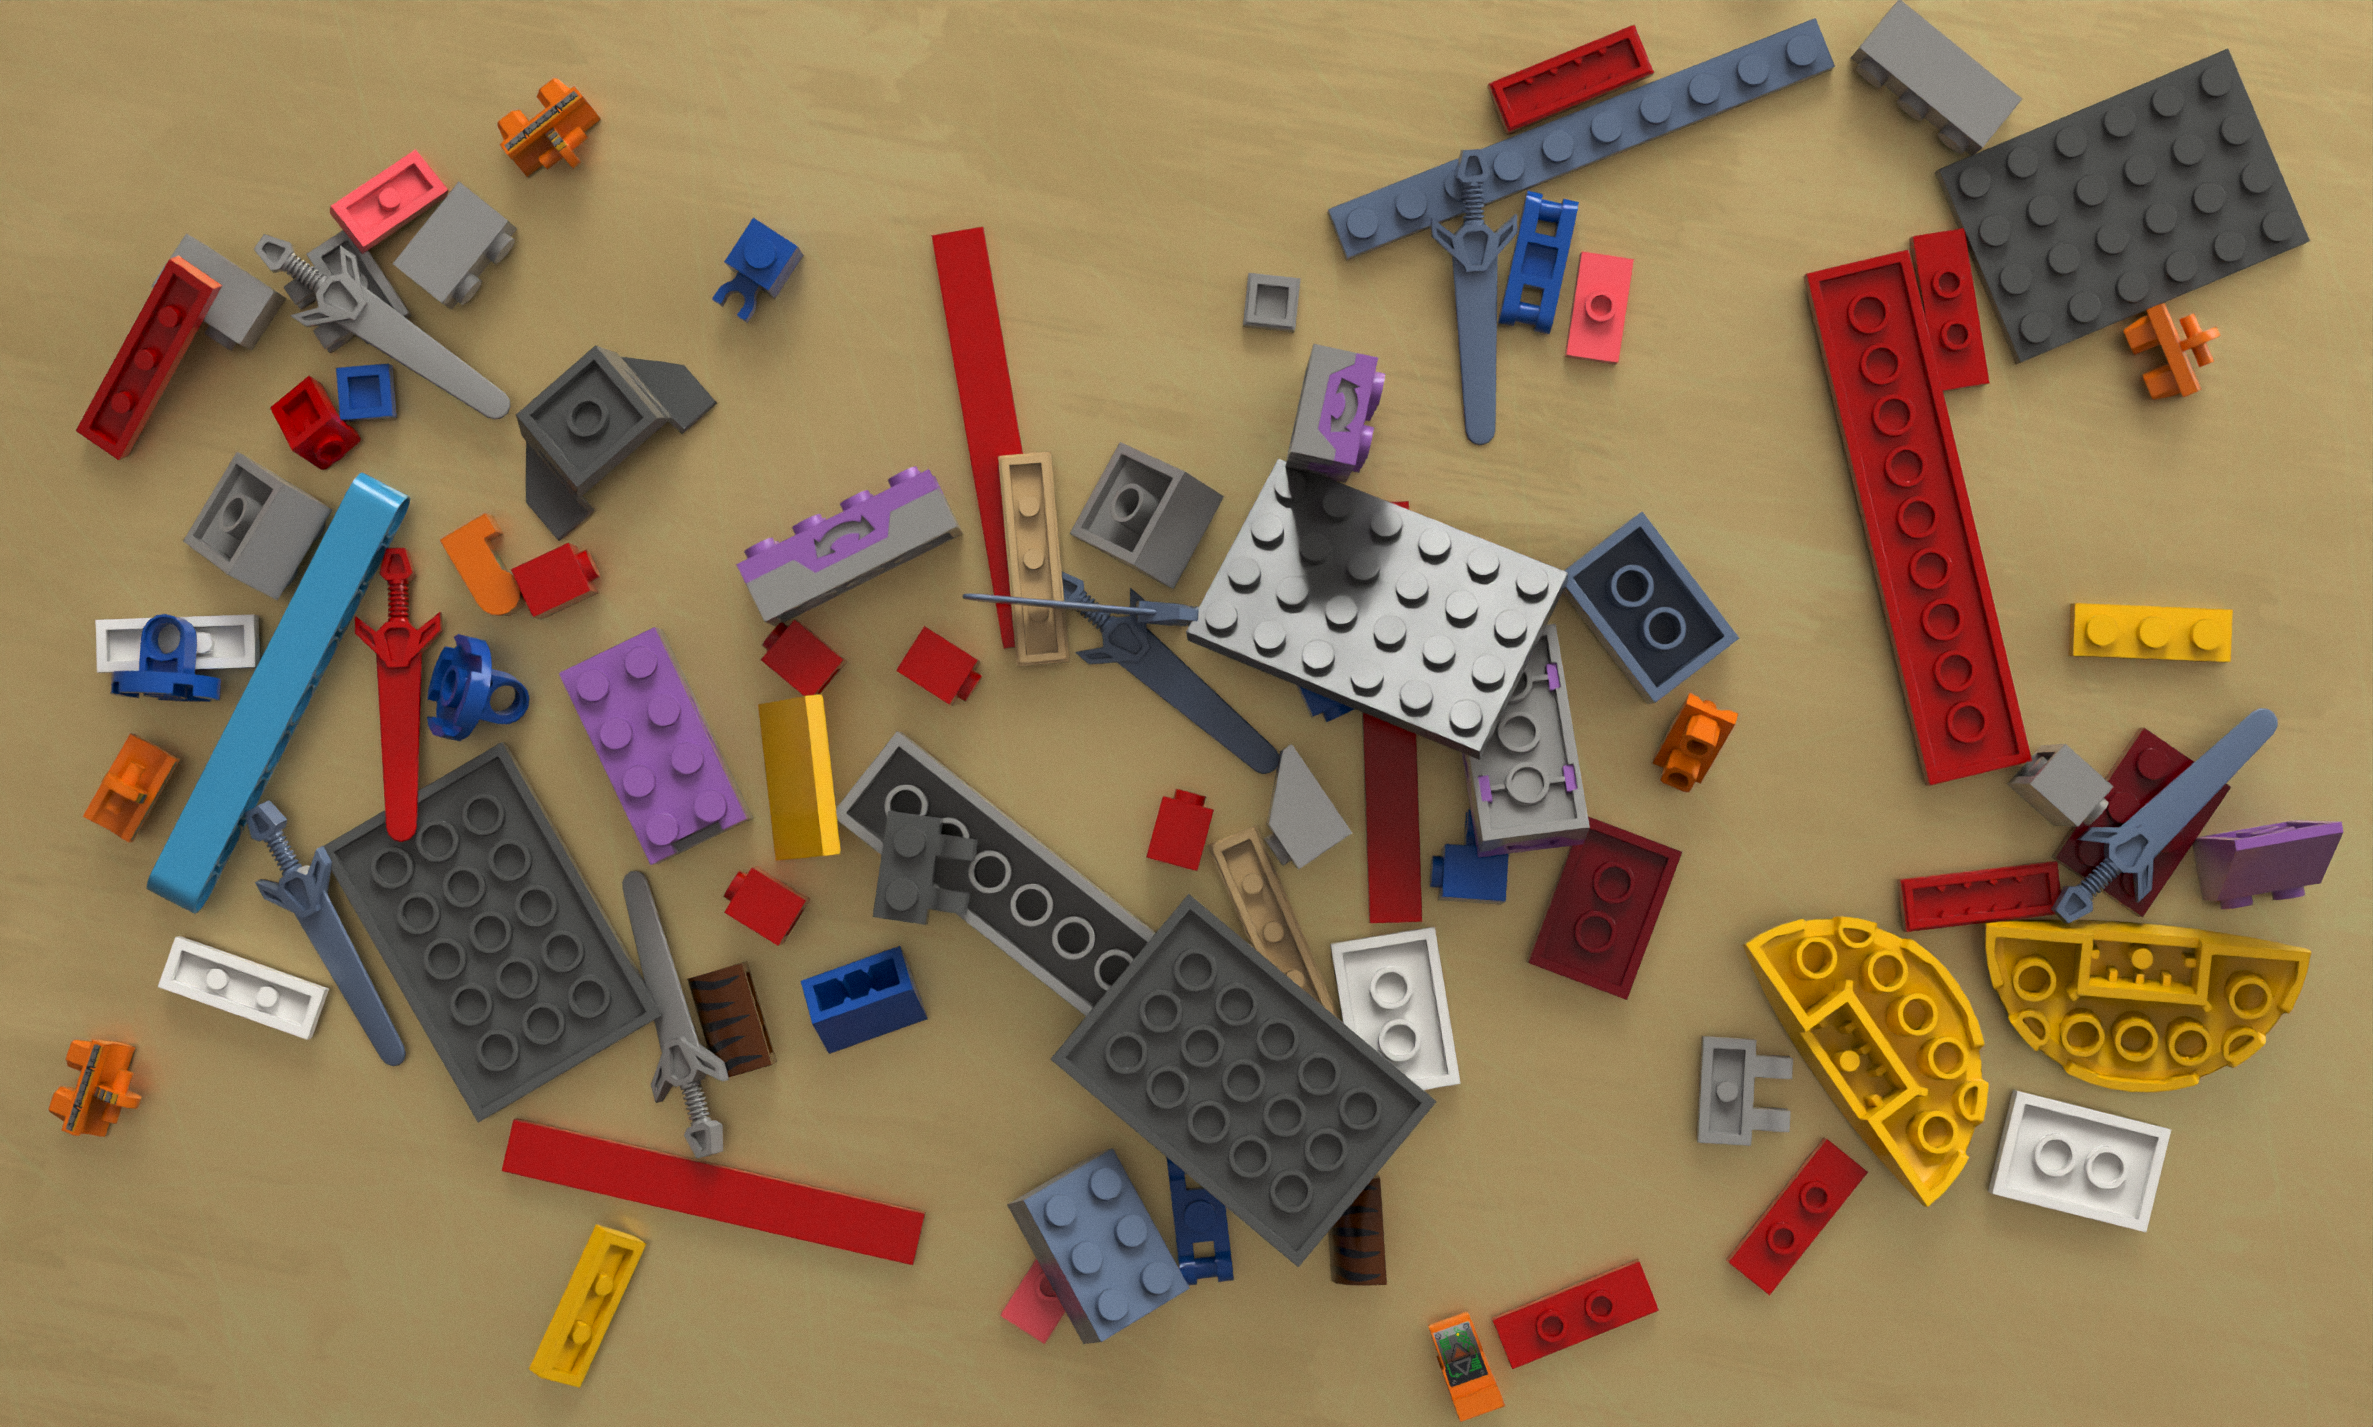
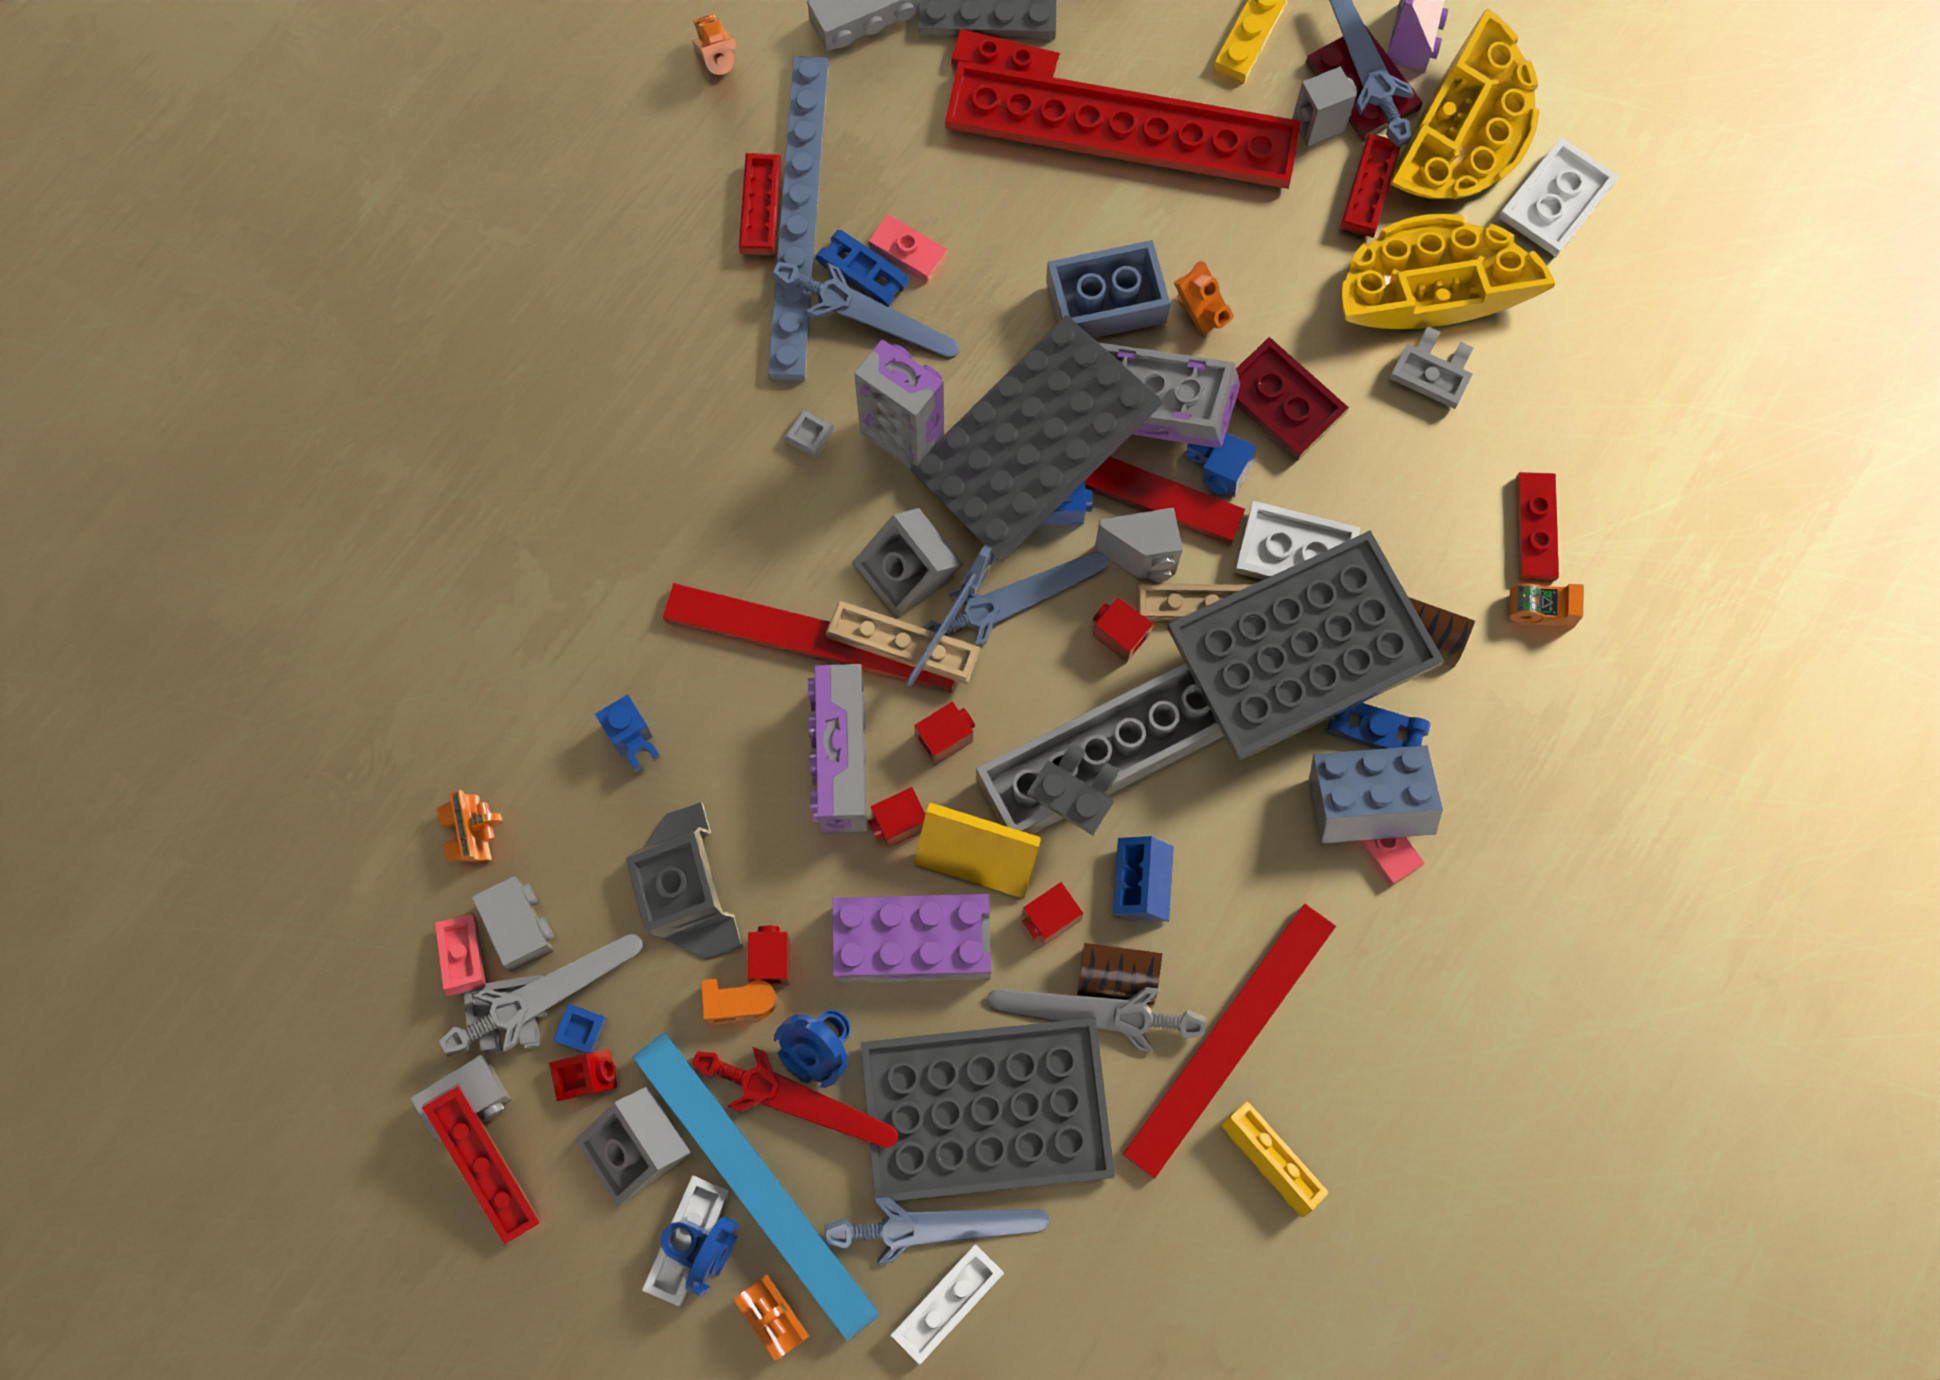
camera: 60 degrees left, 15 degrees down
red plate [1726,1137,1868,1296] -> none

